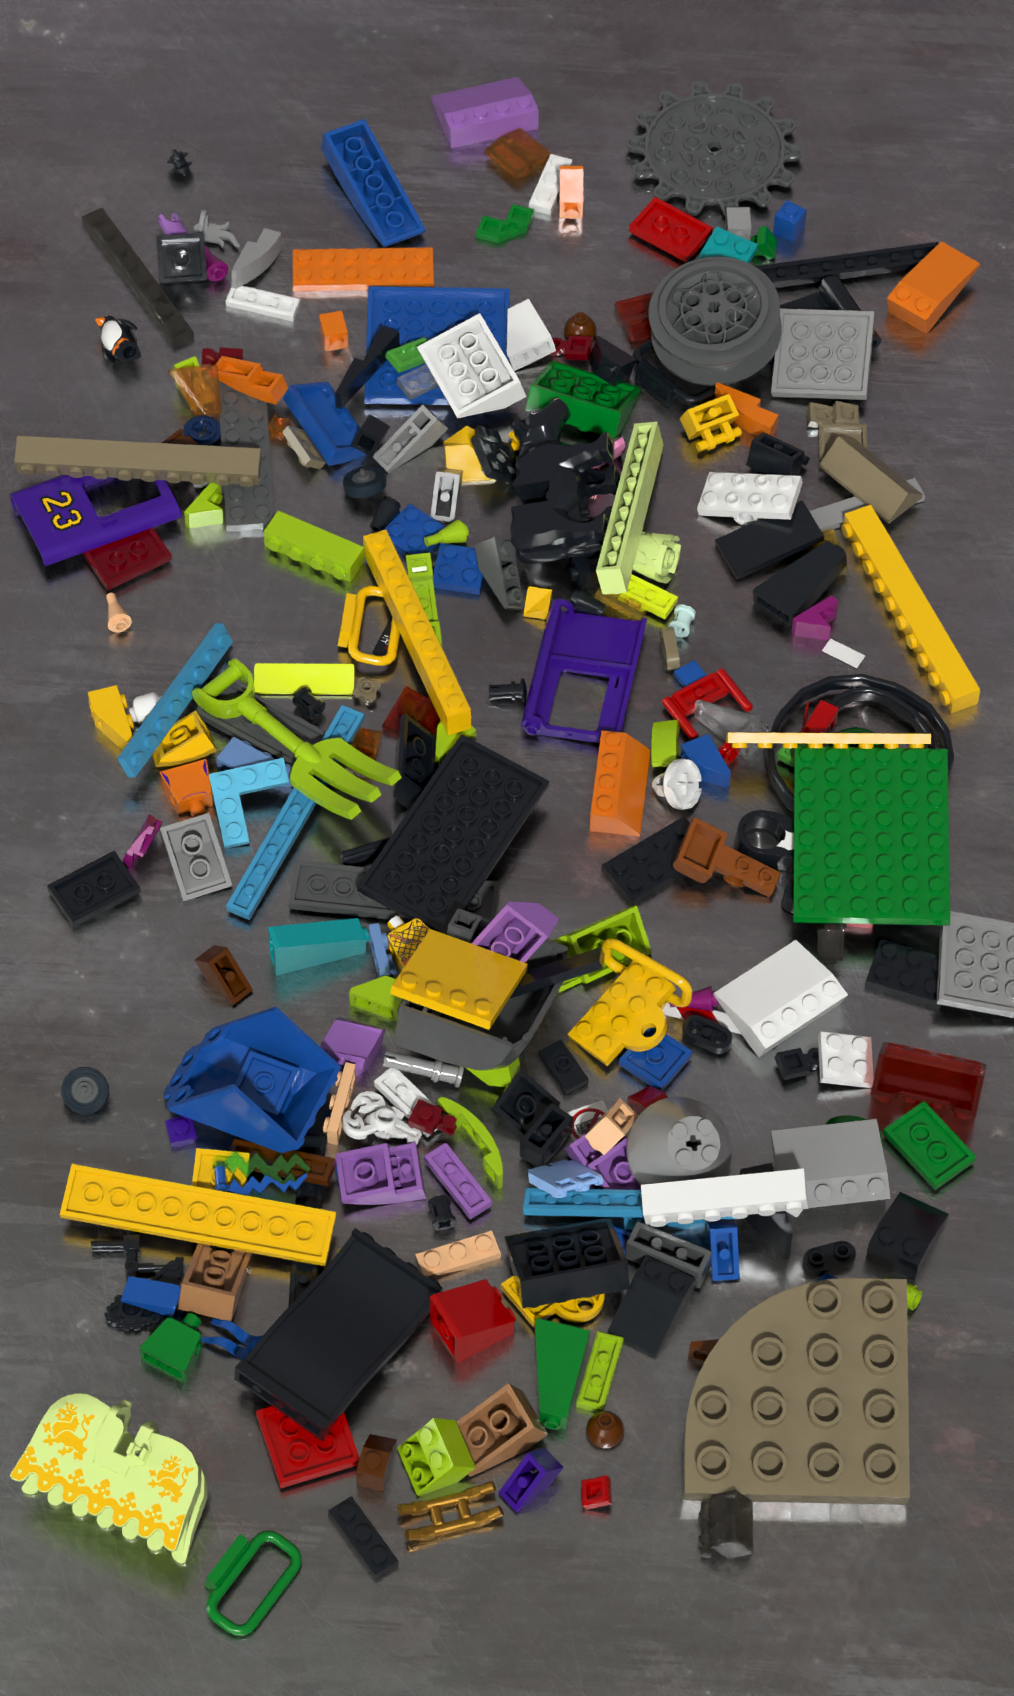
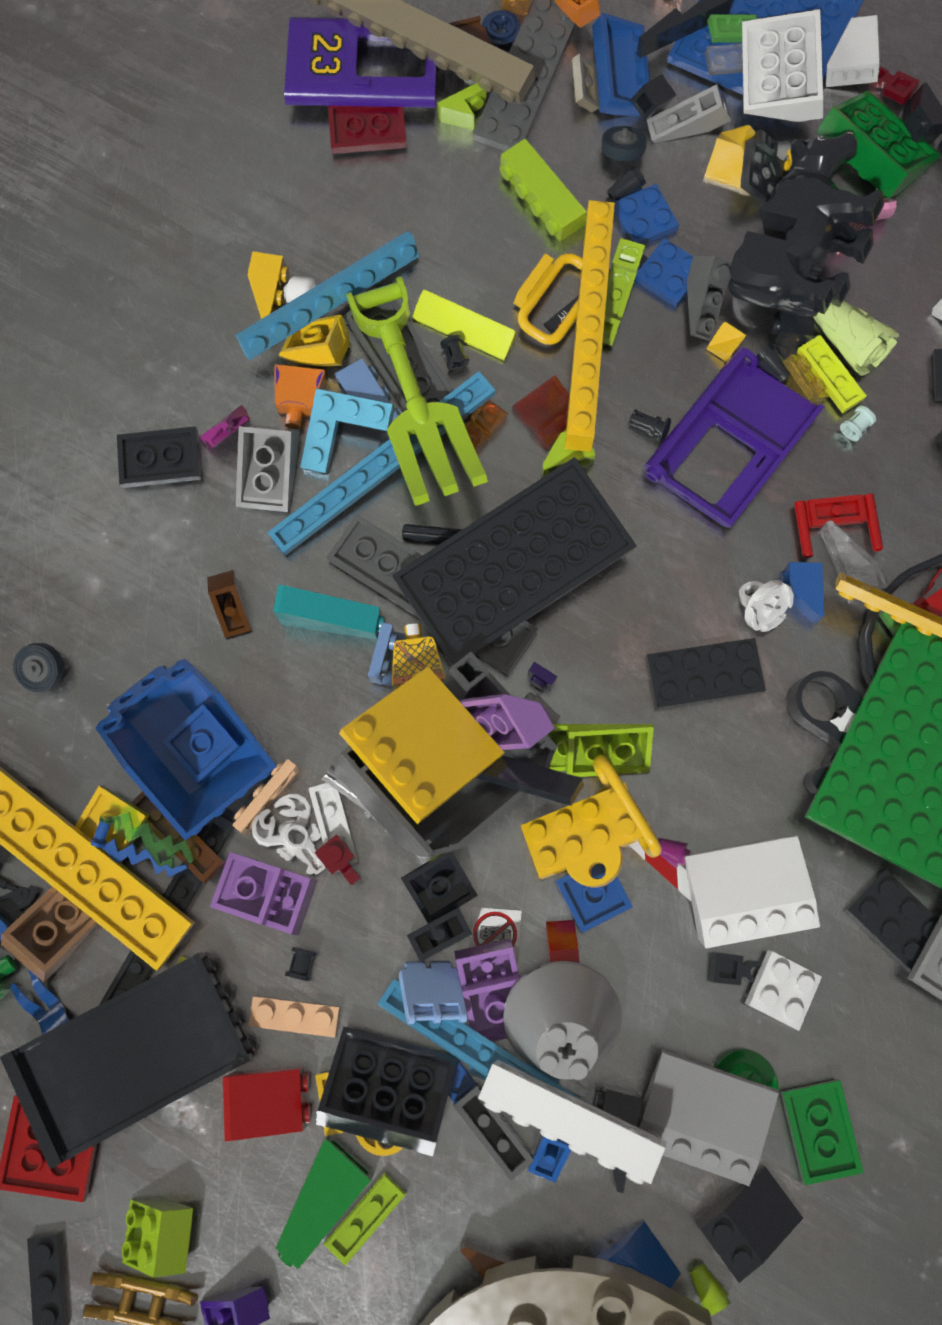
camera: 30 degrees right, 20 degrees up
light nougat cone [106,593,132,632] -> none
dark purple plate [165,1116,197,1148] -> none
clear orange plate [269,414,293,439] -> none
medium lavender slope [320,1017,386,1076] -> none
lime slope [349,975,403,1022] -> none
dark tan plate [353,677,381,702] -> none
reddish brown slope [356,1434,397,1492] -> none
black slope [393,713,436,810] -> none
lime cone [424,519,469,547] -> none
medium lavender plate [424,1143,492,1219] -> none
flat silver slope [430,468,463,522] -> none
lime slope [437,1097,503,1189] -> none
medium nougat slope [456,1383,548,1477] -> none
black plate [538,1040,589,1095] -> none
reddish brown brick [564,312,597,339] -> none
light nougat slope [585,1098,638,1155] -> none
reddish brown brick [586,1411,624,1448] -> none
orange slope [589,730,651,837] -> none
yellowish green brick [596,421,664,594] -> none
black slope [607,1255,695,1358] -> none
lime slope [651,720,680,767] -> none
dark tan beam [660,627,680,670] -> none
dark orange plate [673,817,781,897] -> none
blue tile [674,660,707,688] -> none
black plate [682,1015,732,1054] -> none
red bush [718,741,741,765] -> none
black plate [802,1241,856,1277] -> none
clear smoke slope [814,923,844,965] -> none
clear red windscreen [870,1042,987,1120] -> none

